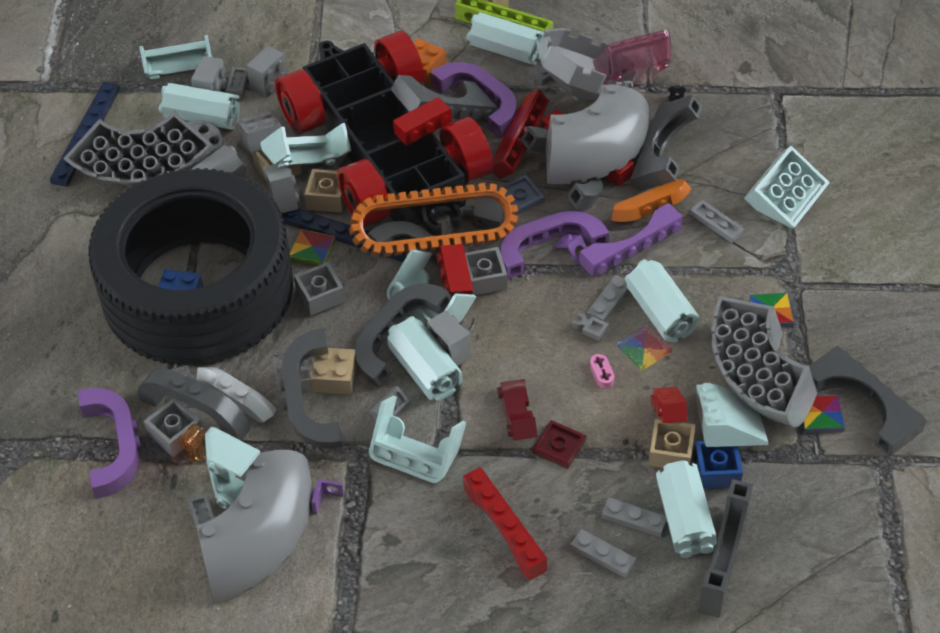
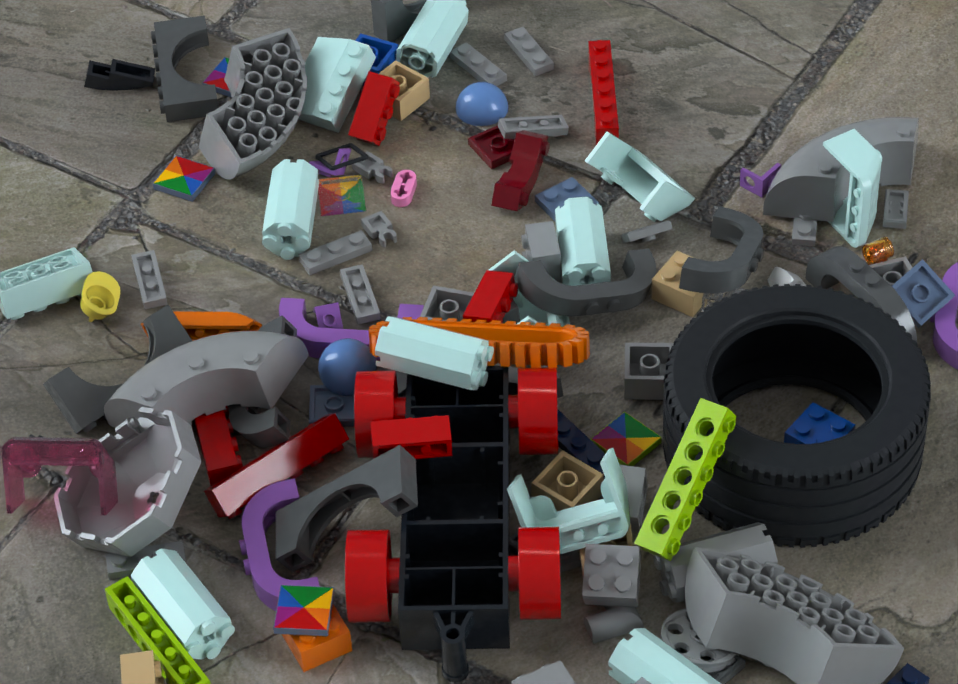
camera: 150 degrees left, 5 degrees down
medium lavender arch [580,203,683,277] -> none
none -> light yellow piece [80,271,120,322]
none -> black slope [84,59,155,91]
none -> tile [273,585,335,636]
none -> medium lavender bracket [309,148,351,177]
none -> black piece [315,143,369,170]
none -> medium blue piece [318,338,377,396]
none -> light grey plate [340,264,381,324]
none -> light grey plate [352,151,393,184]
none -> light aqua brick [375,316,494,390]
none -> medium blue piece [456,82,508,126]
none -> light grey plate [498,115,569,139]
none -> sand blue plate [535,177,599,221]
none -> lime brick [634,398,737,561]
none -> sand blue plate [892,259,955,328]

